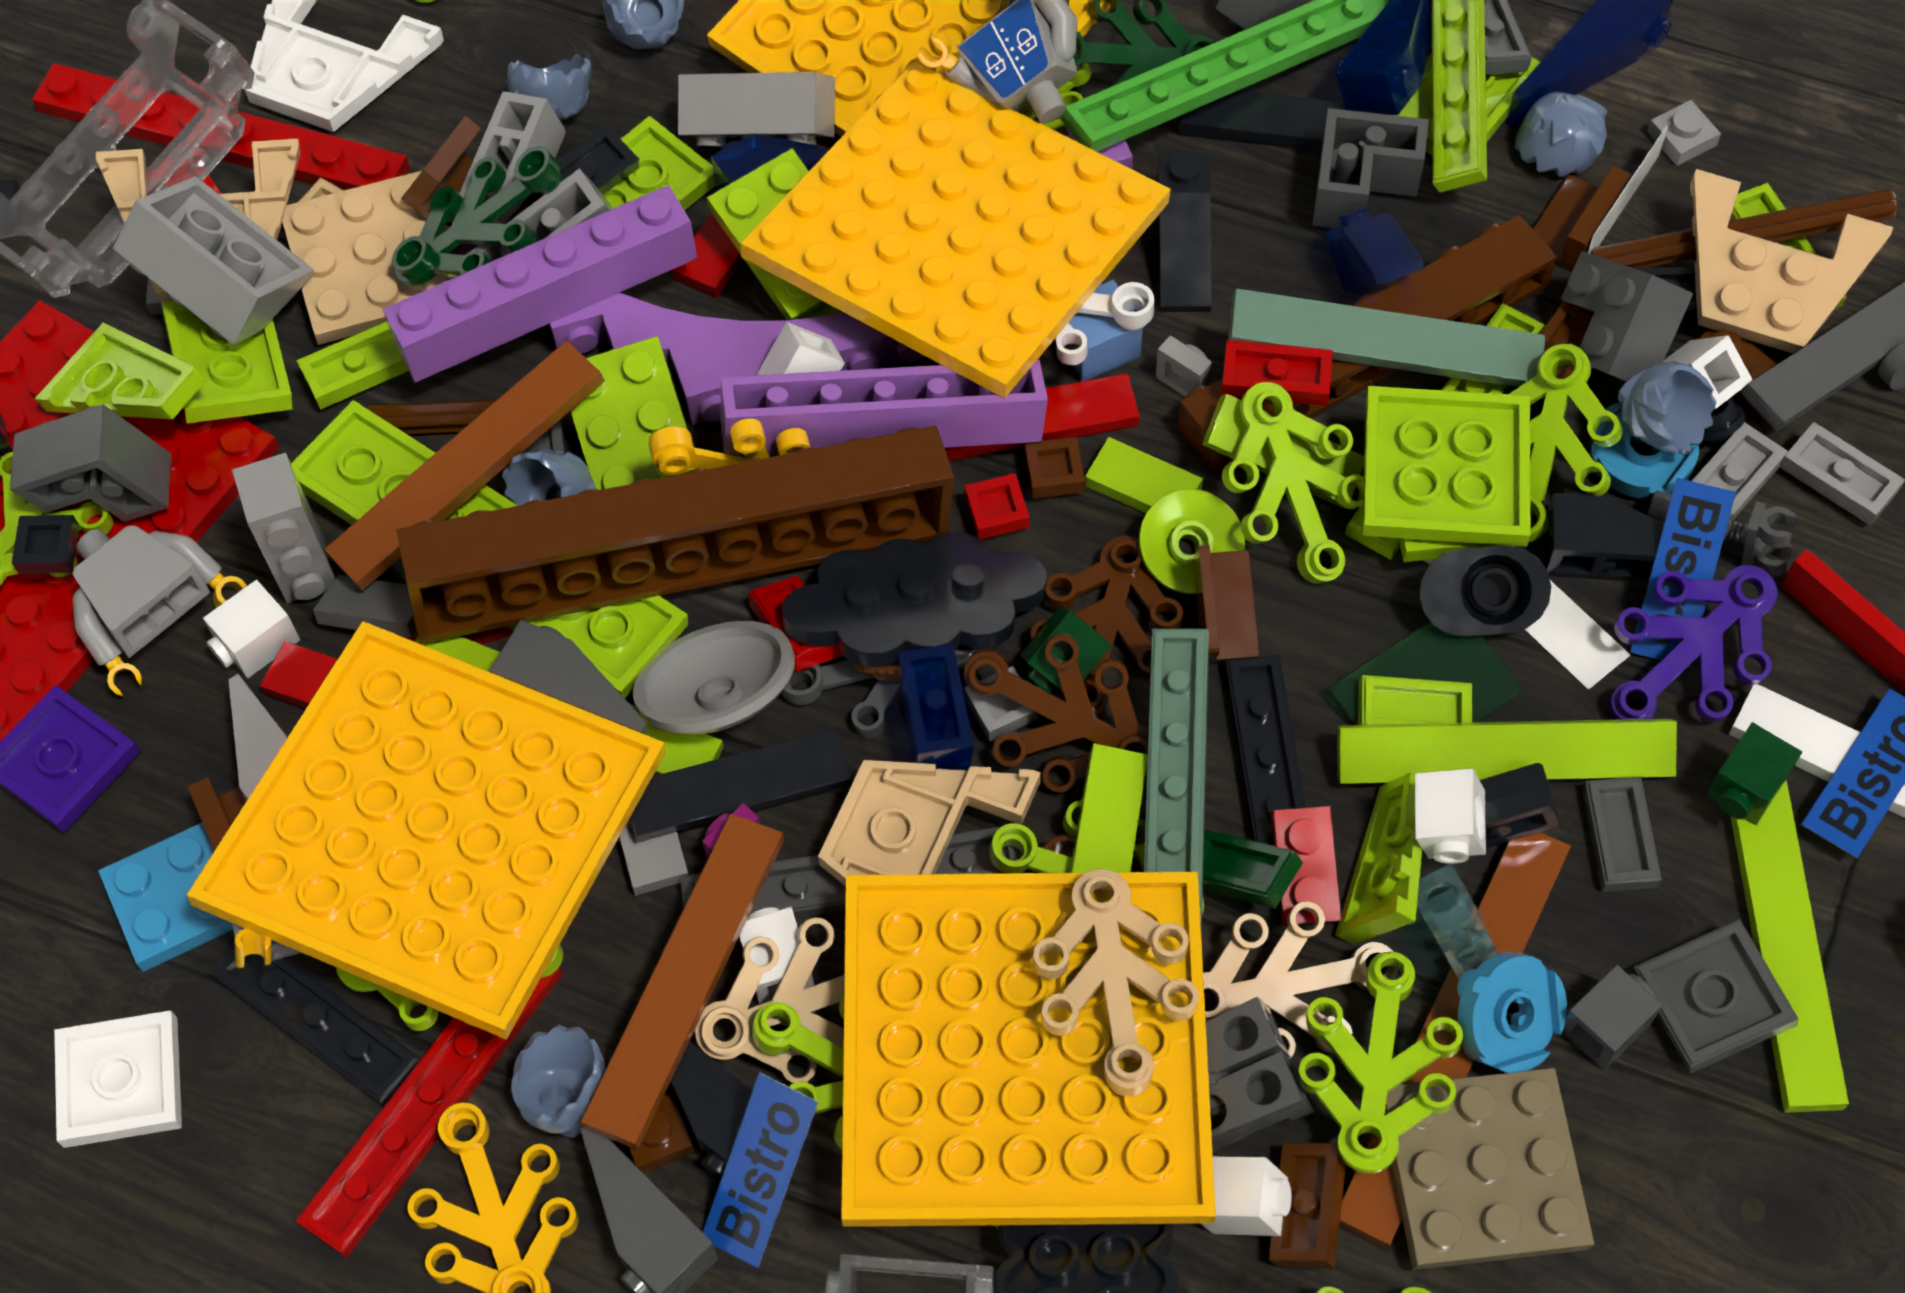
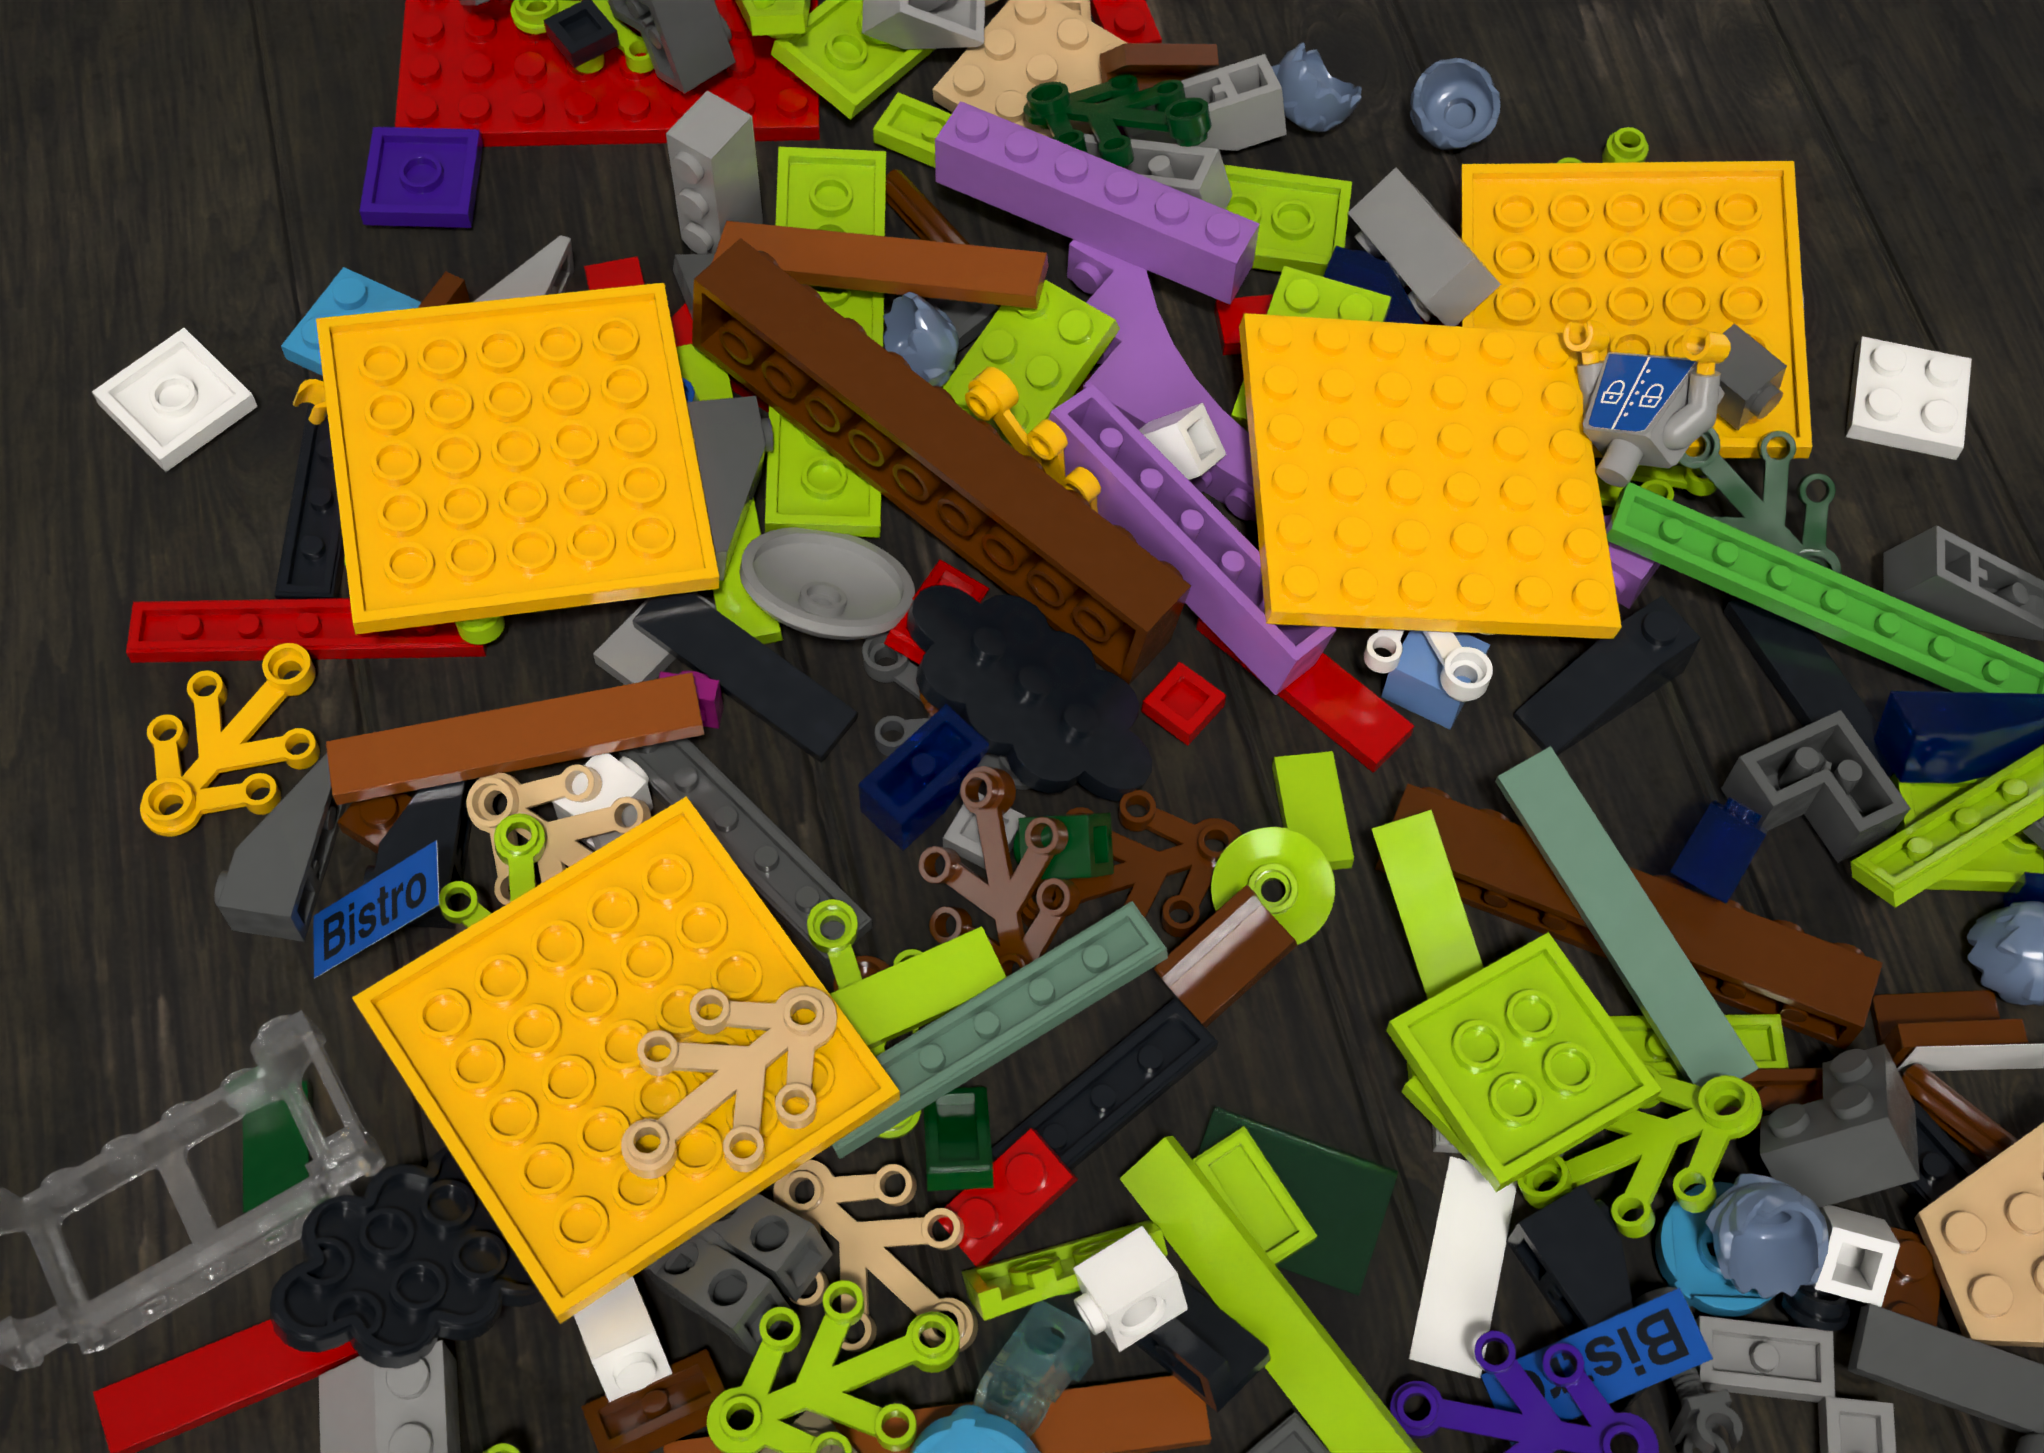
camera: 50 degrees right, 0 degrees up
light grey torso [72,526,247,697] -> none
white brick [203,579,300,679] -> none
sand blue hair [511,1024,606,1138] -> none
black panel [530,124,639,205] -> none
tan wing [818,760,1041,886] -> none
reddish brown plate [1025,437,1085,499] -> none
light grey plate [1156,335,1212,396] -> none
red plate [1221,340,1333,406] -> none
lime plant [1222,382,1364,584] -> none
black piece [1419,546,1552,636] -> none

